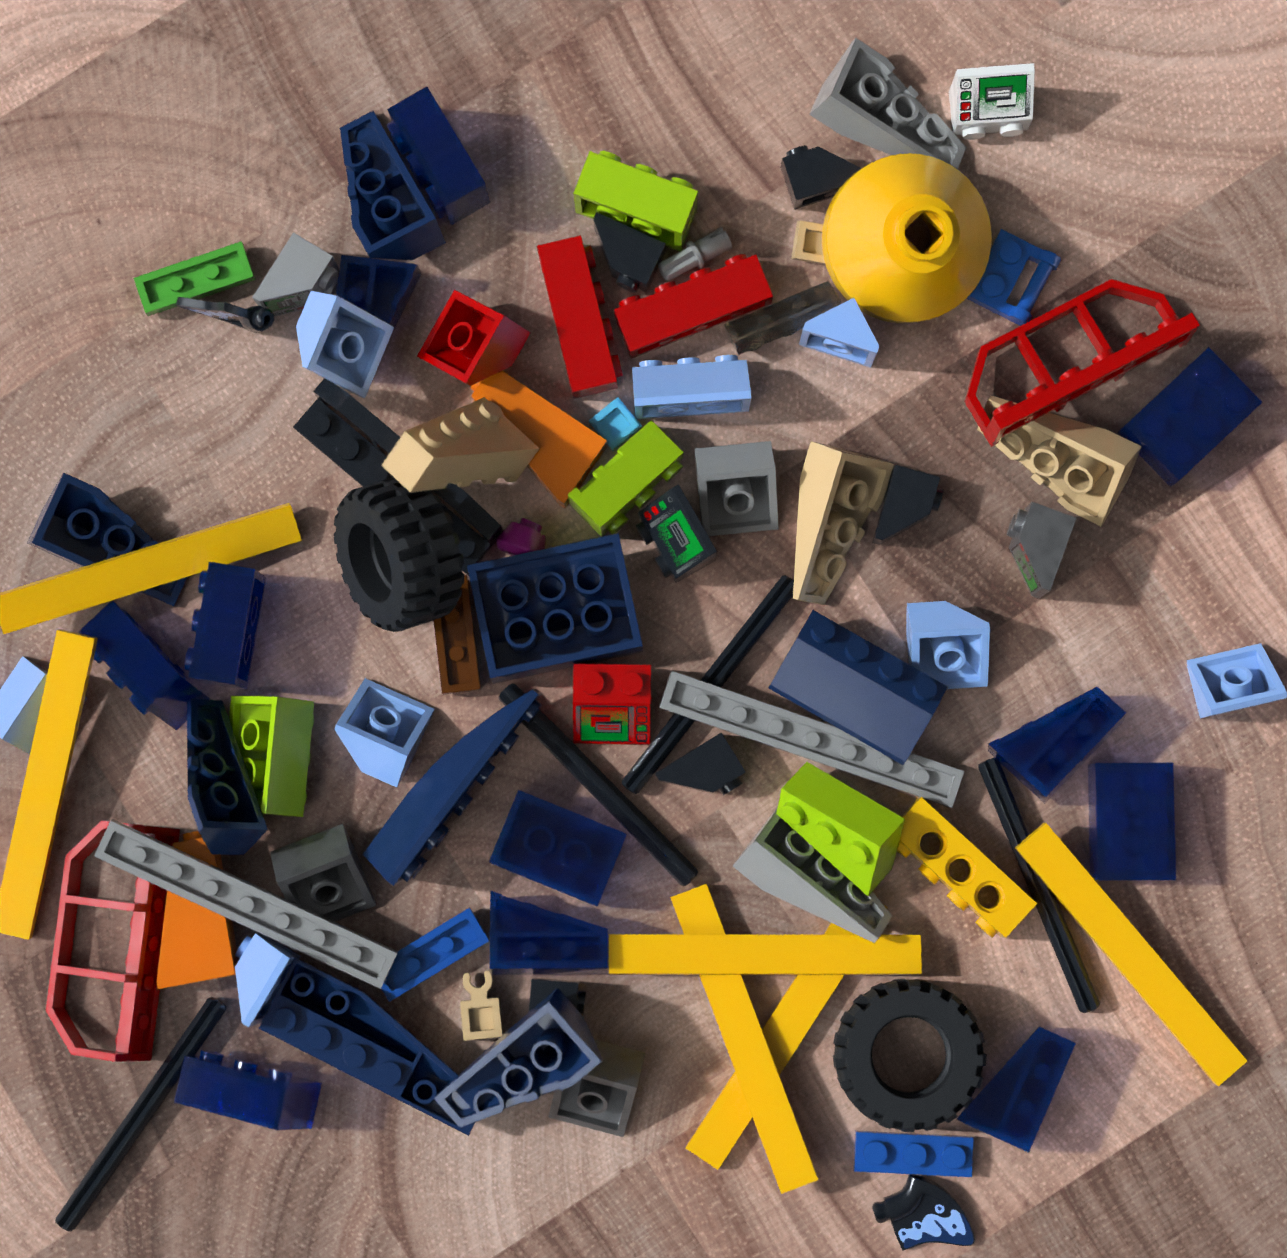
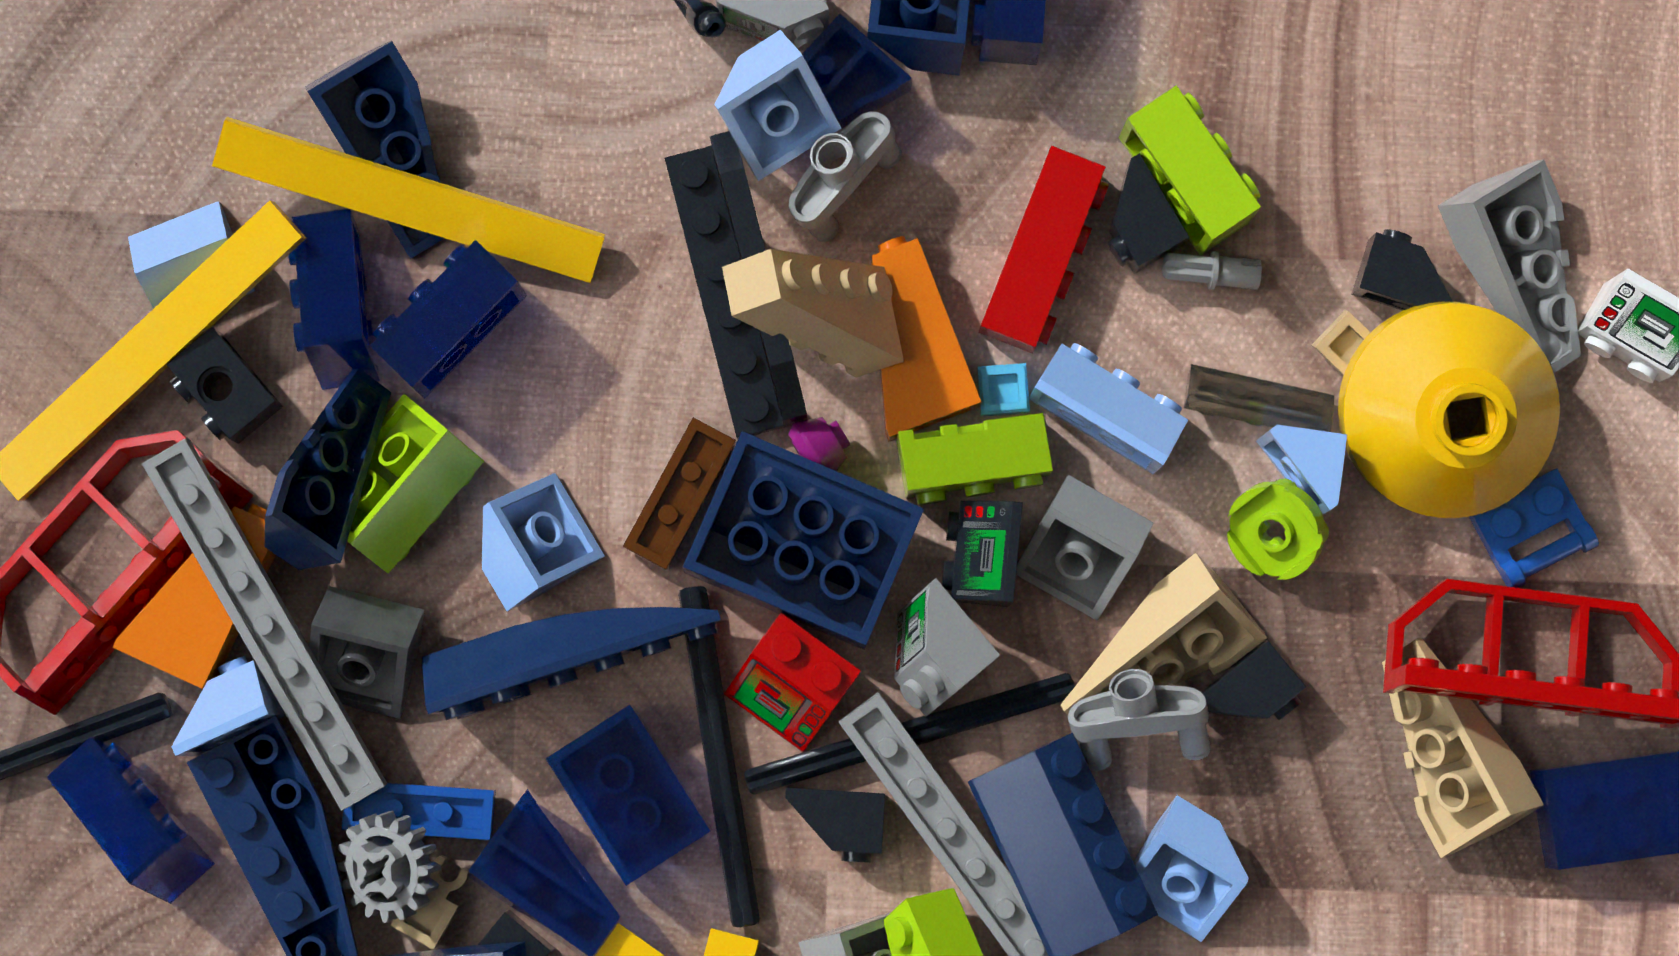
camera: 30 degrees right, 0 degrees up
black tyre [333,477,464,632] -> none
red slope [417,290,531,386] -> none
red brick [614,254,773,359] -> none
flat silver slope [1006,502,1076,599] -> none
none -> black brick [167,327,283,444]
none -> light grey gear [337,811,441,923]
none -> light grey connector [789,111,902,242]
none -> light grey slope [894,578,1000,716]
none -> light grey connector [1068,669,1210,771]
none -> lime plate [1227,478,1329,580]

